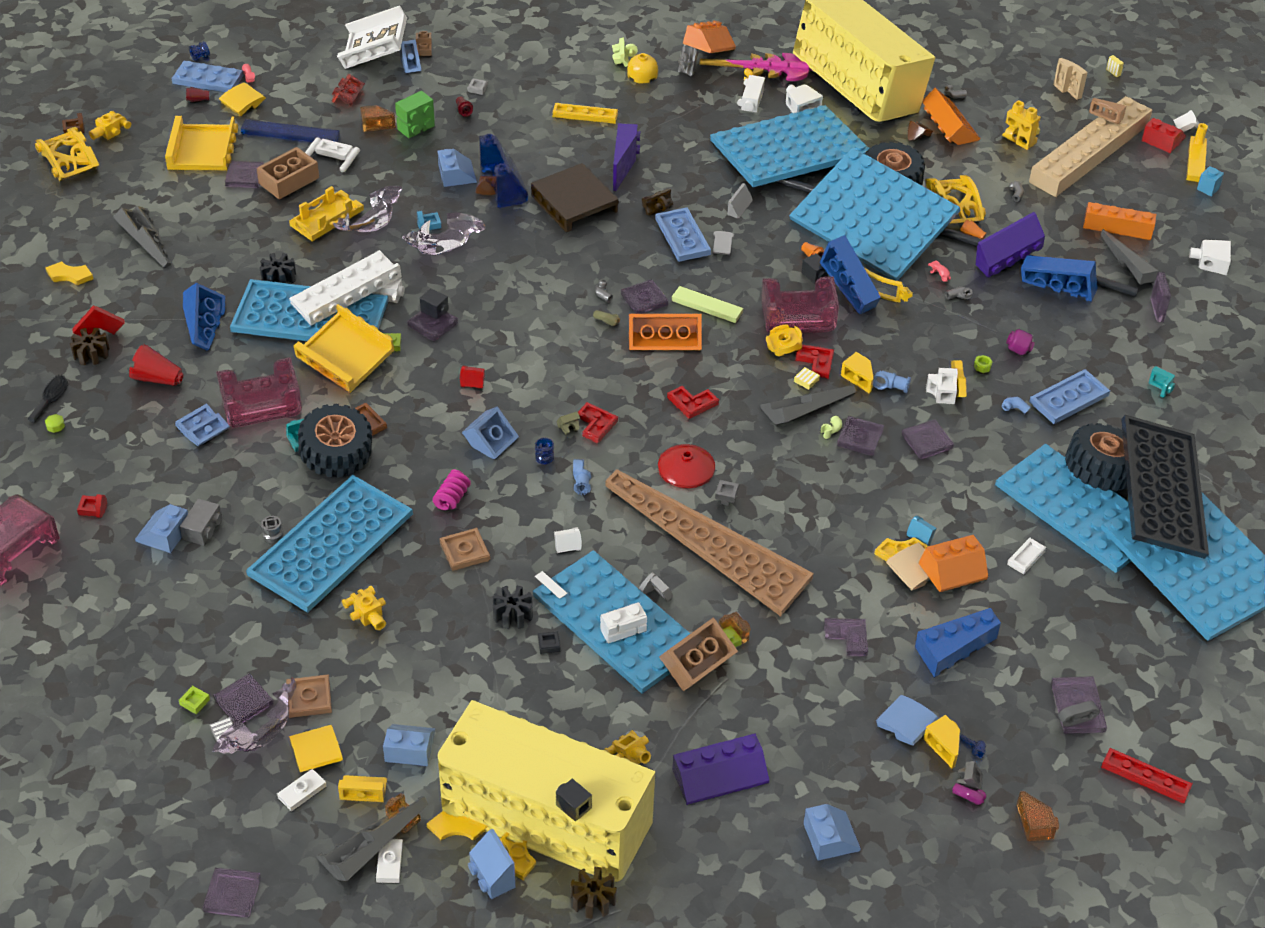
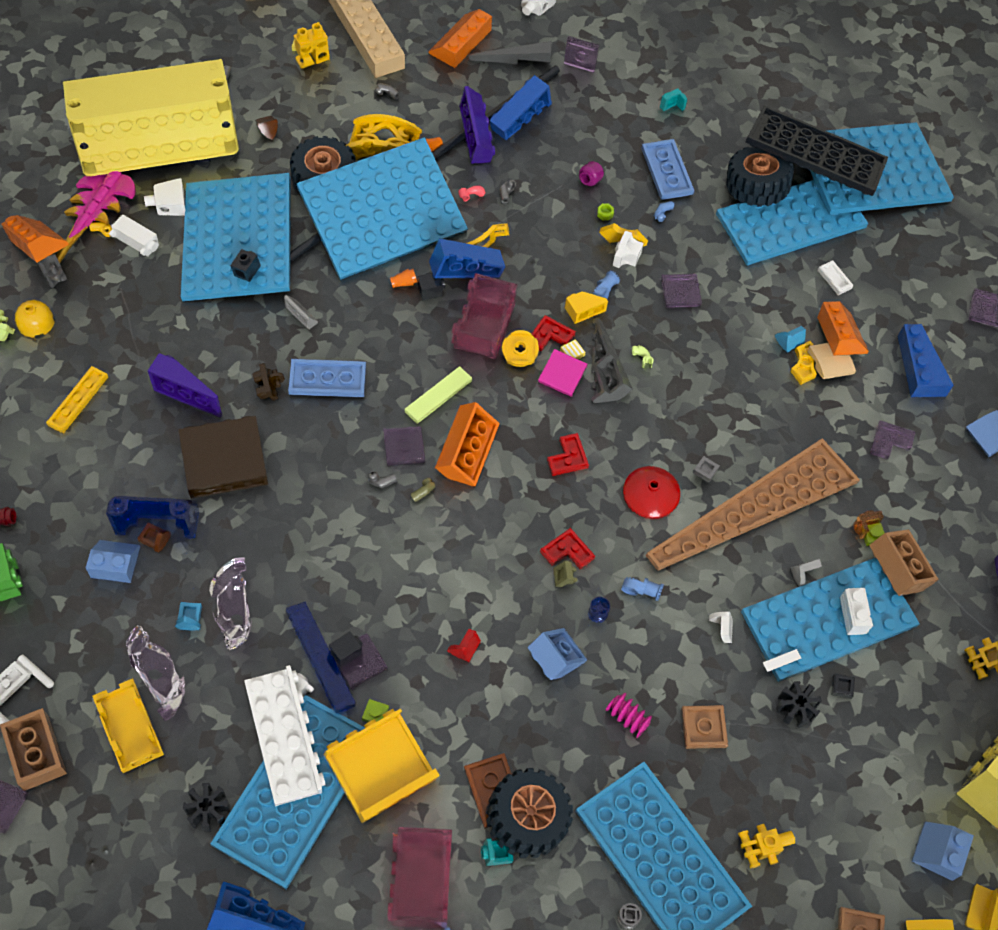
camera: 75 degrees left, 15 degrees up
light grey tile [713,231,734,255] -> none
clear purple tile [837,416,884,456] -> none
orange slope [922,88,981,145] -> none
none -> black brick [230,249,261,282]
none -> clear blue tile [286,602,356,714]
none -> dark pink tile [538,349,588,397]

